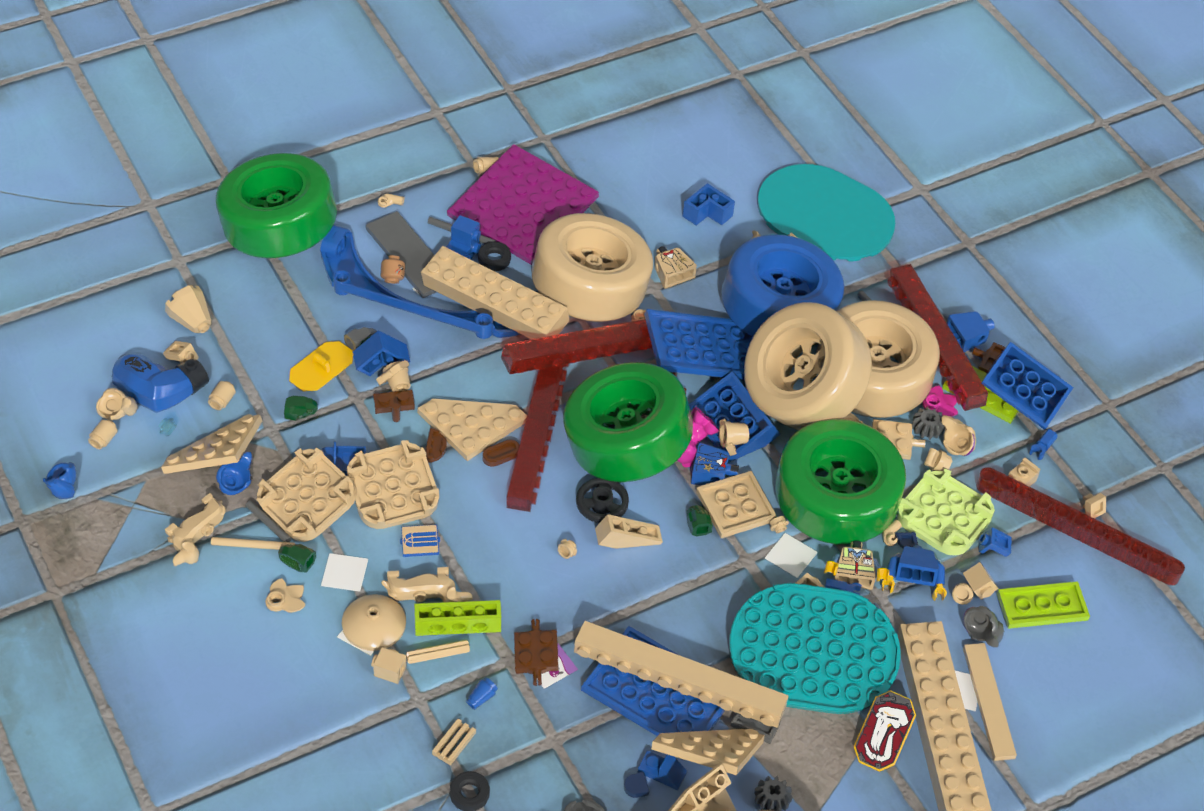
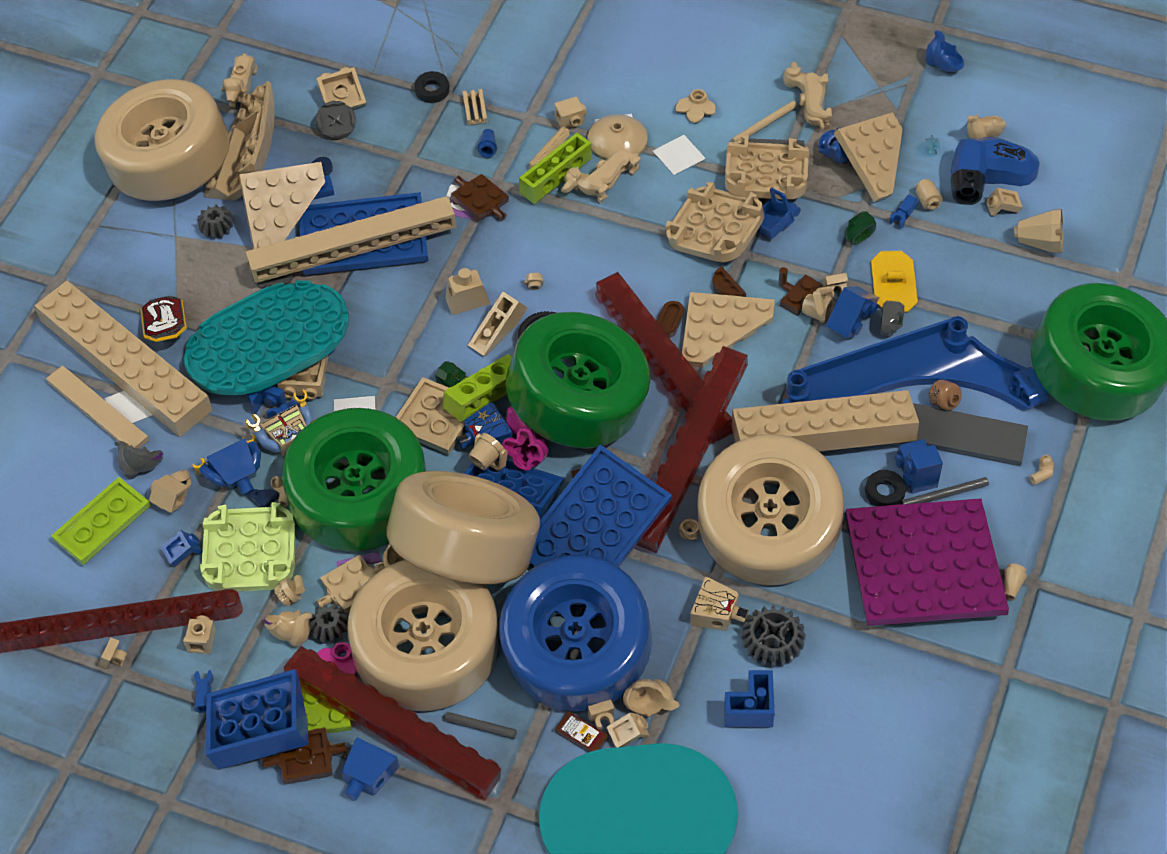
camera: 145 degrees right, 5 degrees up
tan brick [88,420,117,450] -> none
dark green rock [278,544,316,573] -> none
piece [400,525,440,557] -> none
none -> lime brick [443,354,512,422]
none -> tan torso [445,268,490,315]
none -> dark grey gear [741,605,806,667]
none -> tan tile [821,273,848,295]
none -> blue bar [889,195,918,229]

